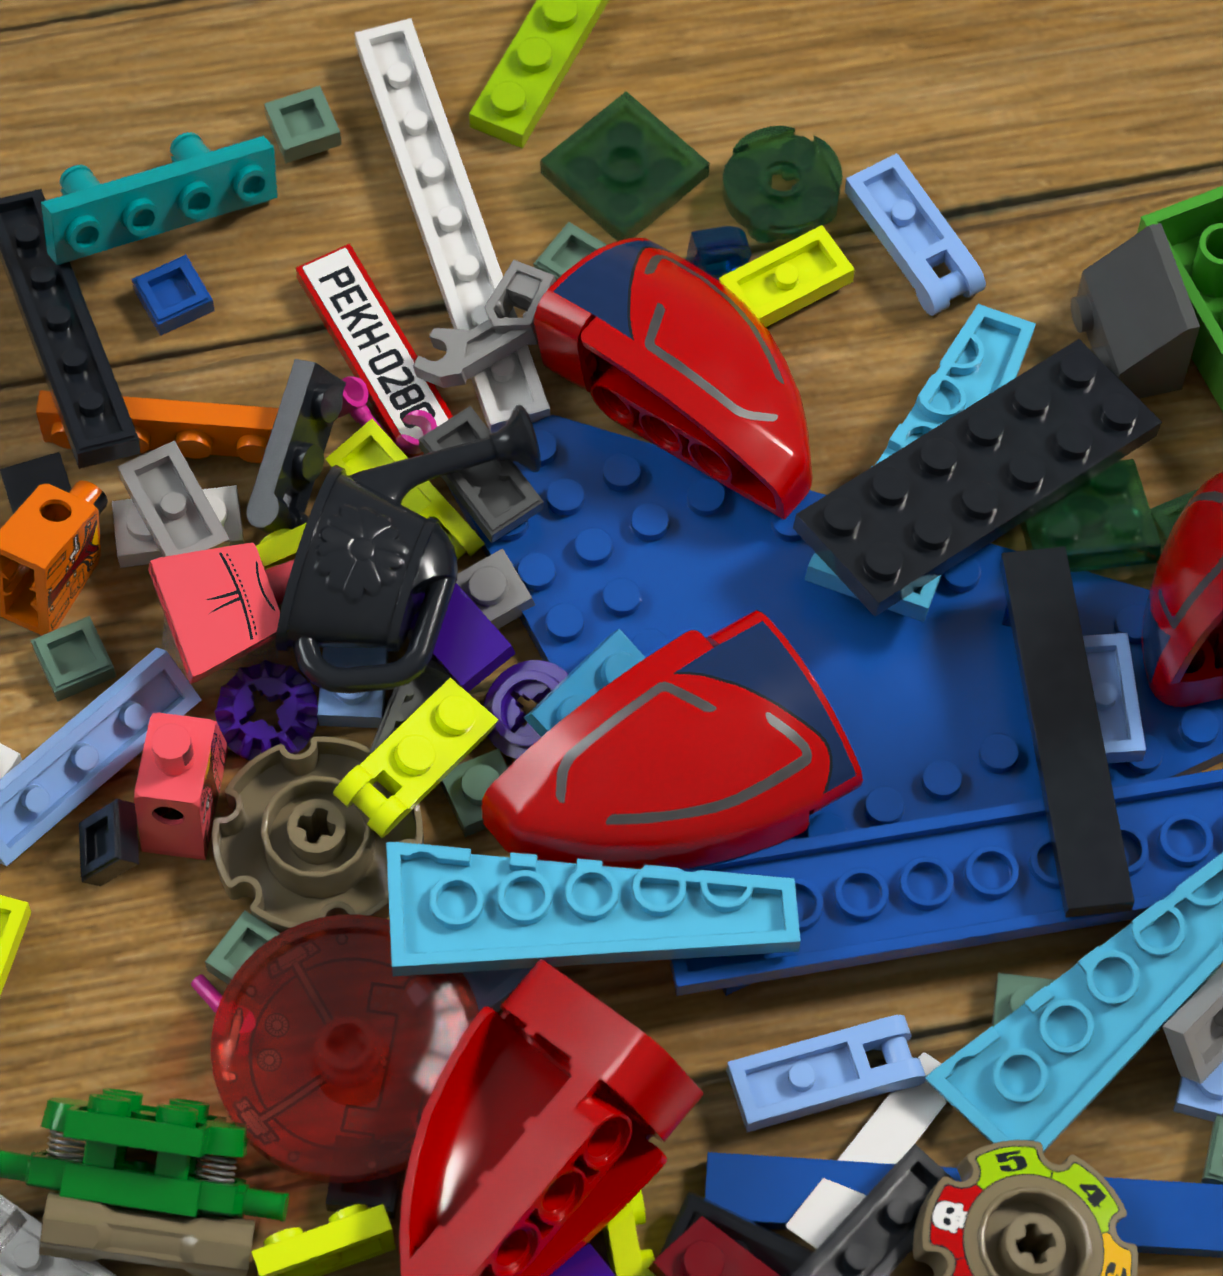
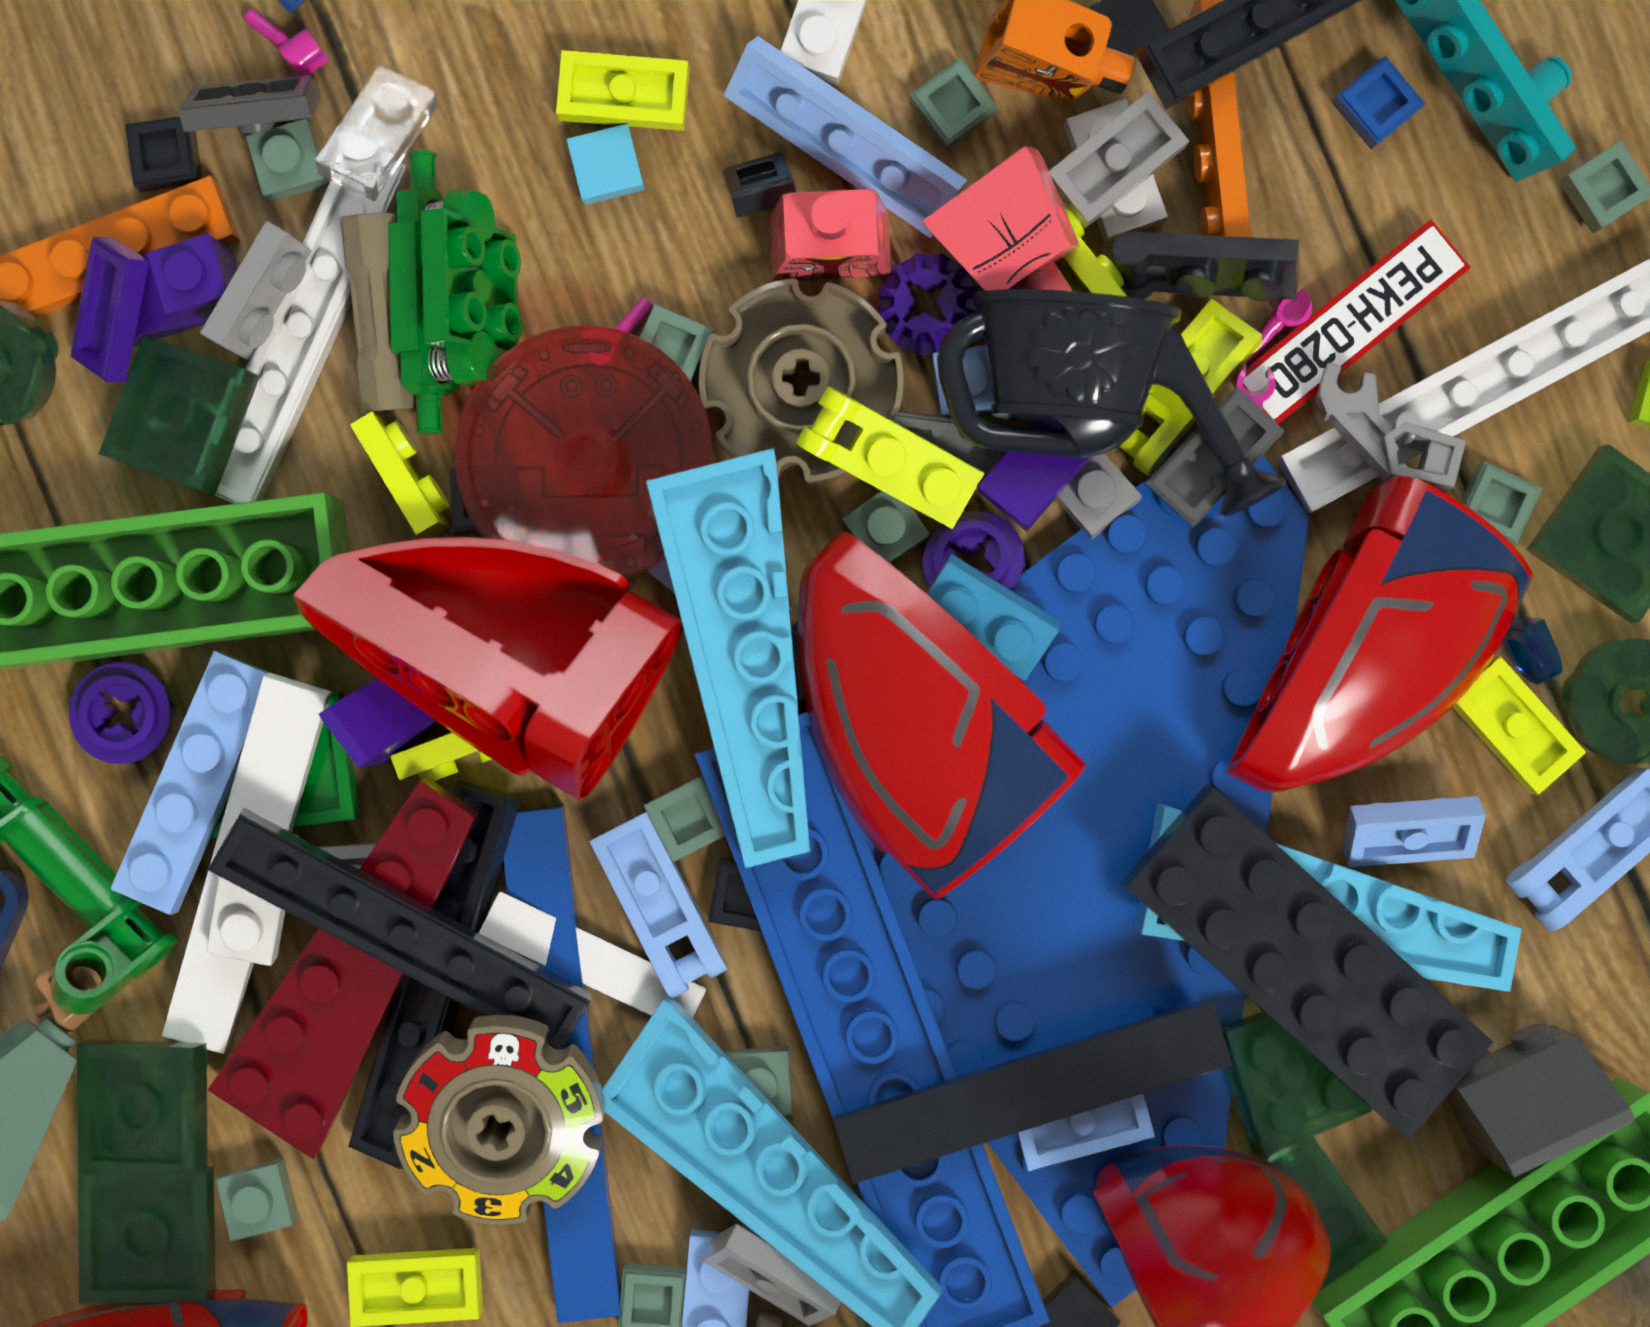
camera: 85 degrees right, 25 degrees up
none -> medium azure tile [567,124,645,205]
none -> sand green plate [644,776,726,862]
none -> black tile [708,858,762,932]
none -> light blue plate [1342,796,1486,867]

